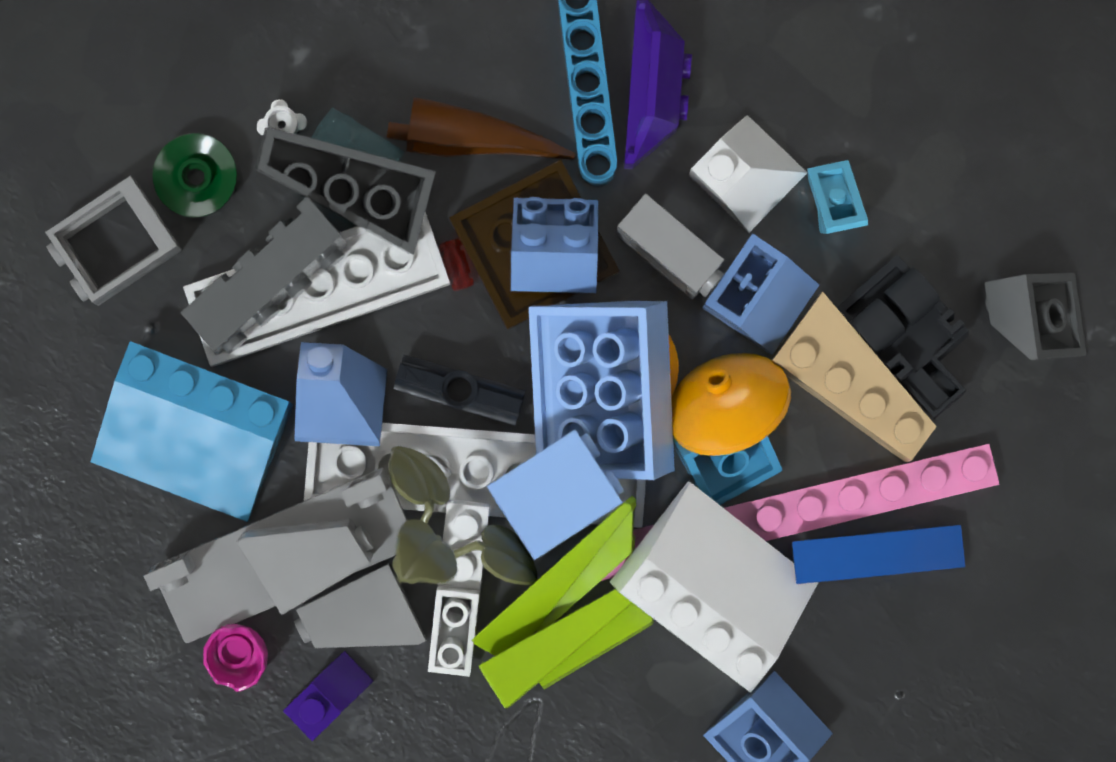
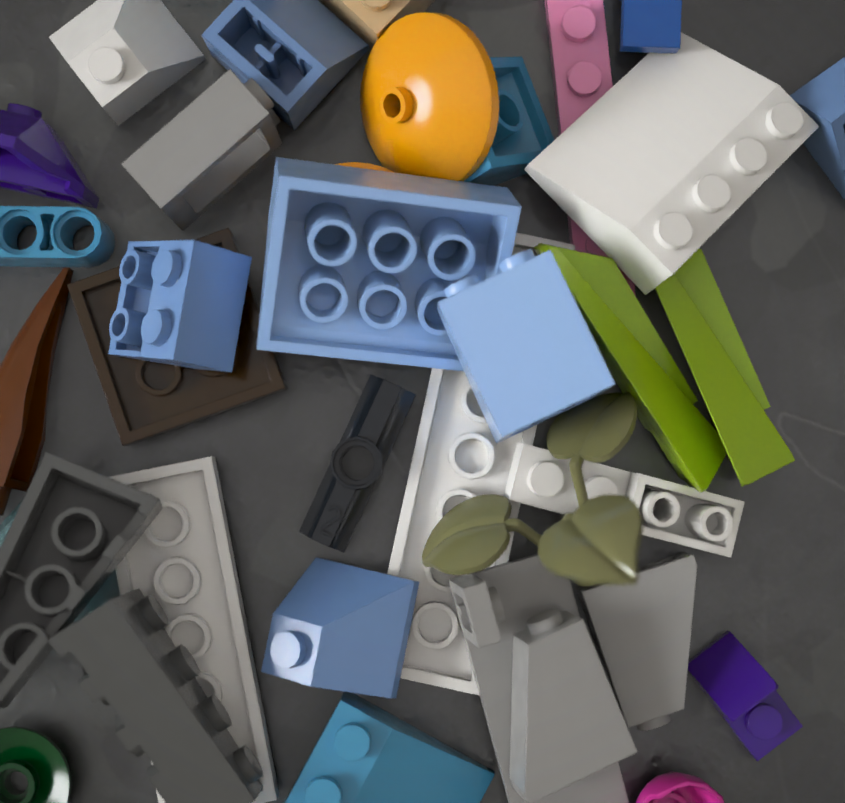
camera: 80 degrees left, 0 degrees up
clear red piece [439,239,474,291] -> none

